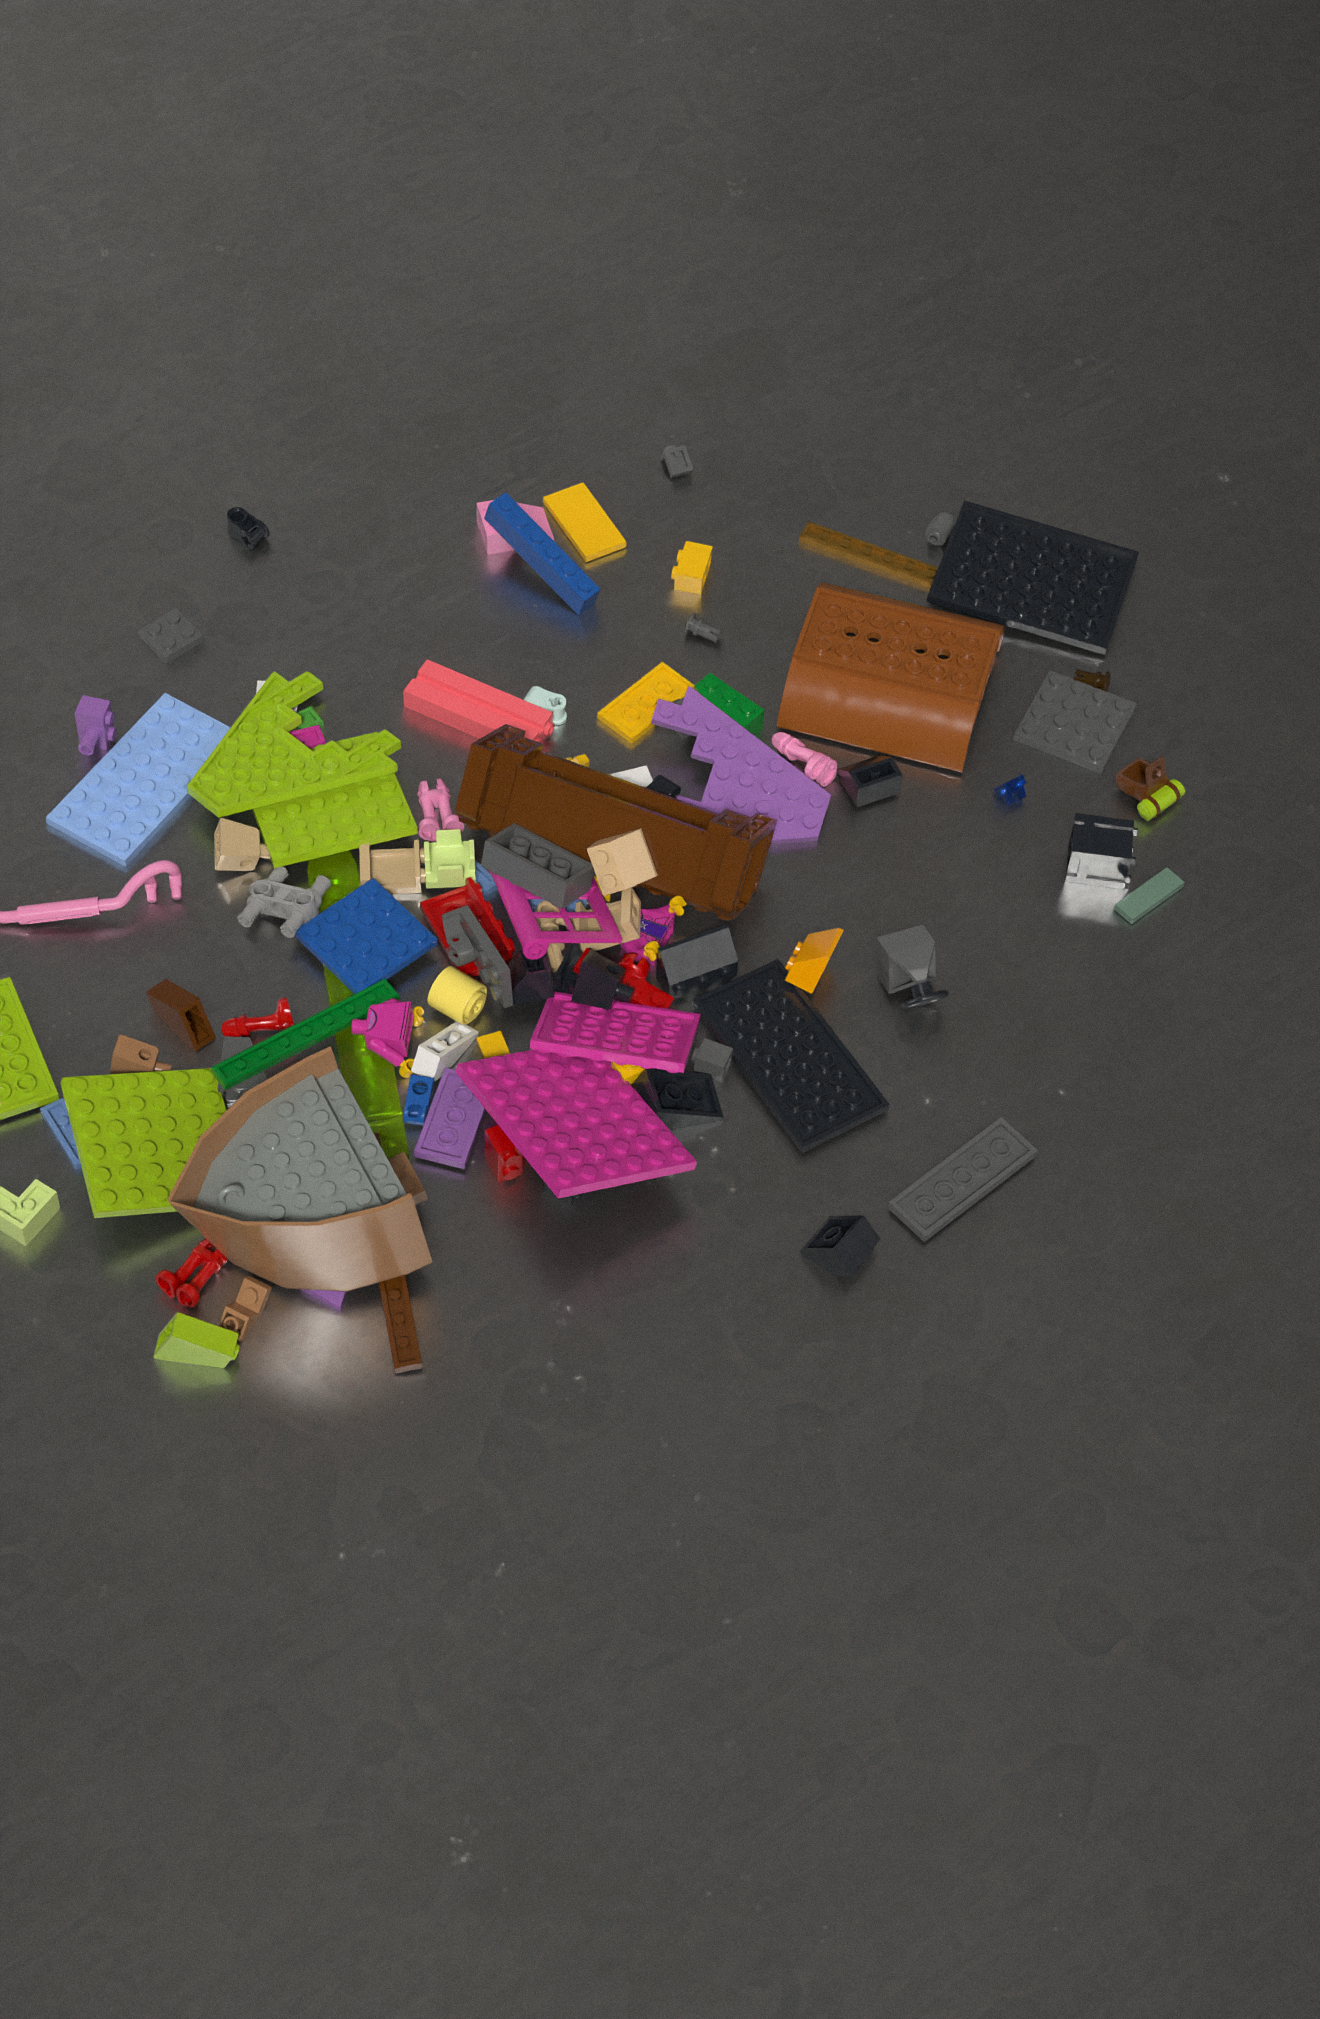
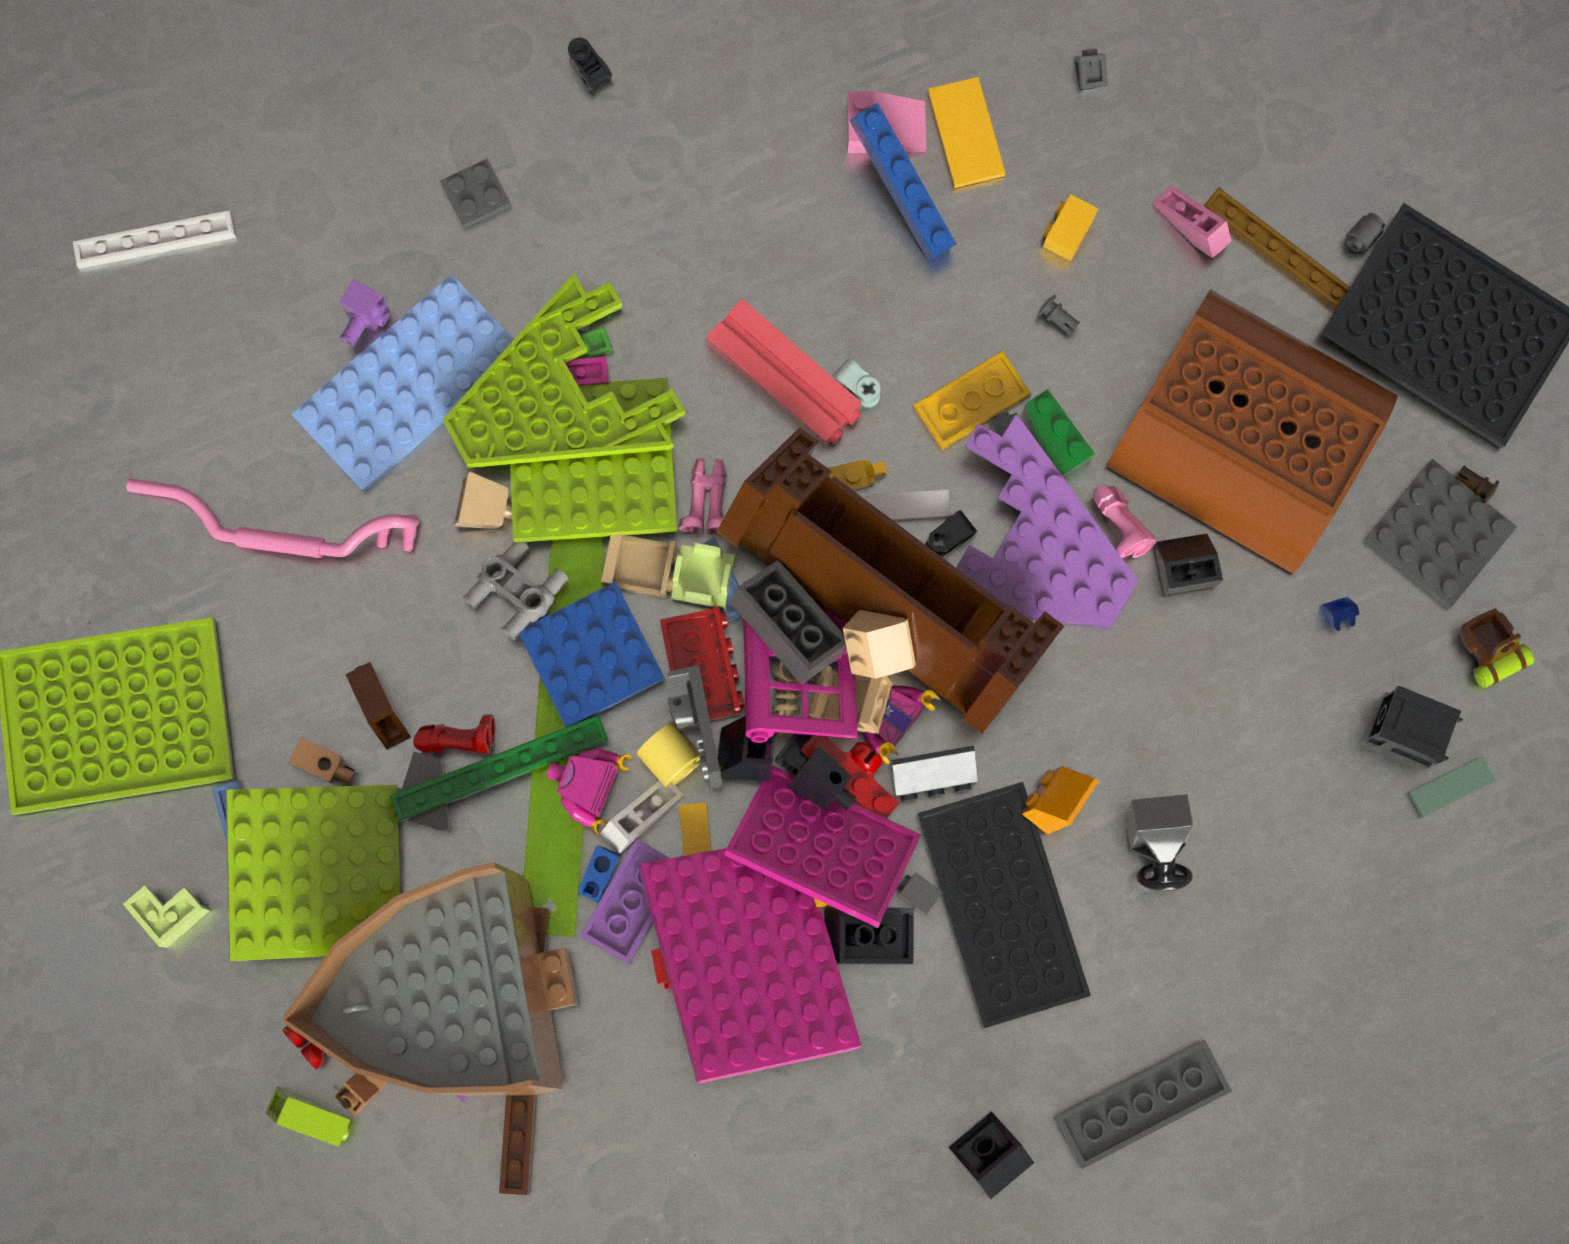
camera: 15 degrees right, 25 degrees up
none -> bright pink slope [1153,185,1232,258]

